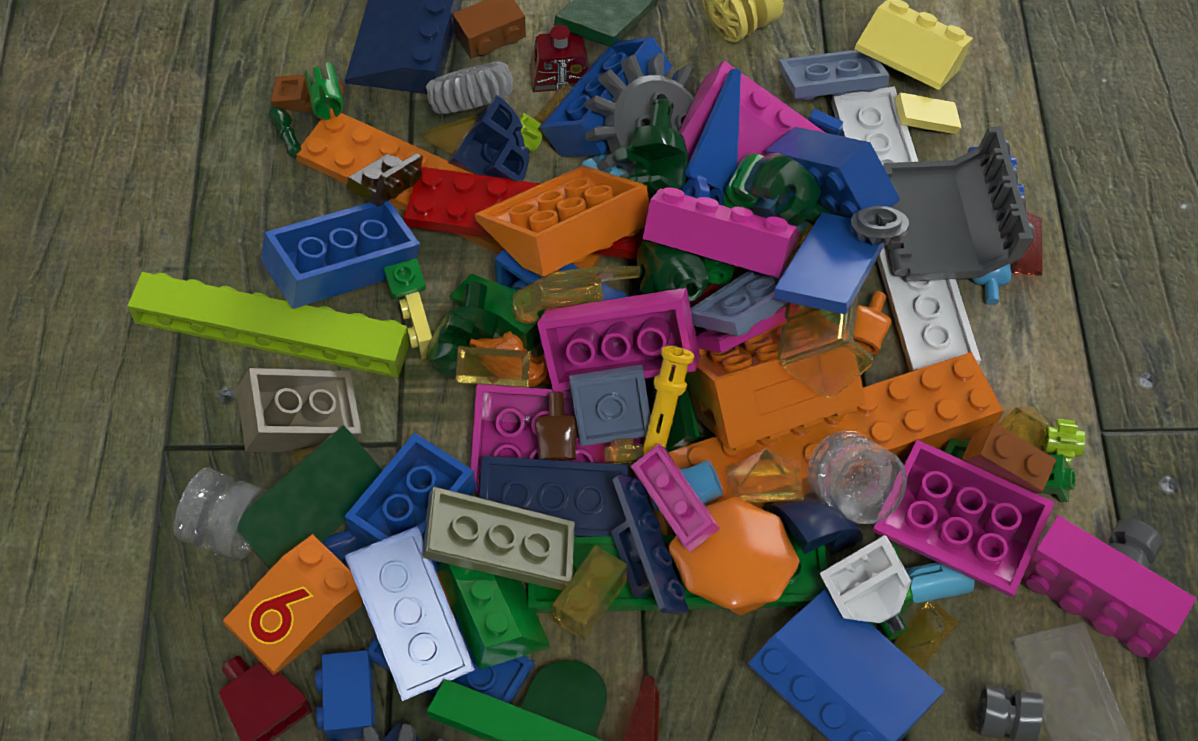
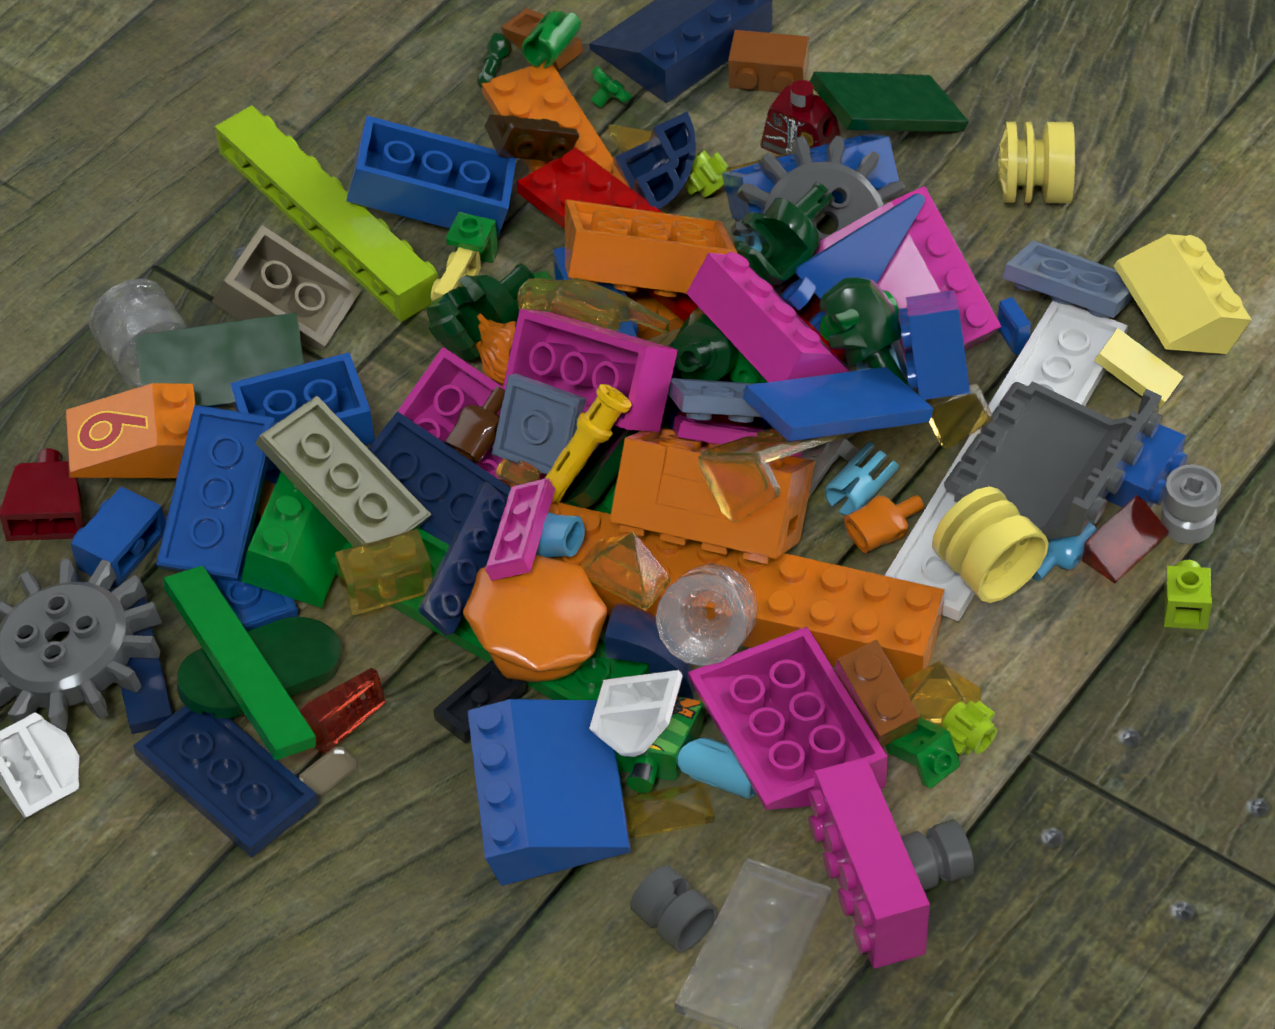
camera: 40 degrees right, 10 degrees down
light grey gear [426,62,514,114] -> none
clear yellow slope [456,346,531,387] -> none
dark grey gear [851,206,909,245] -> none
none -> black plate [433,659,527,744]
none -> green plant [590,66,632,108]
none -> light yellow wheel [932,486,1049,603]
none -> light grey wheel [1160,464,1221,544]
none -> lime brick [1164,560,1212,630]

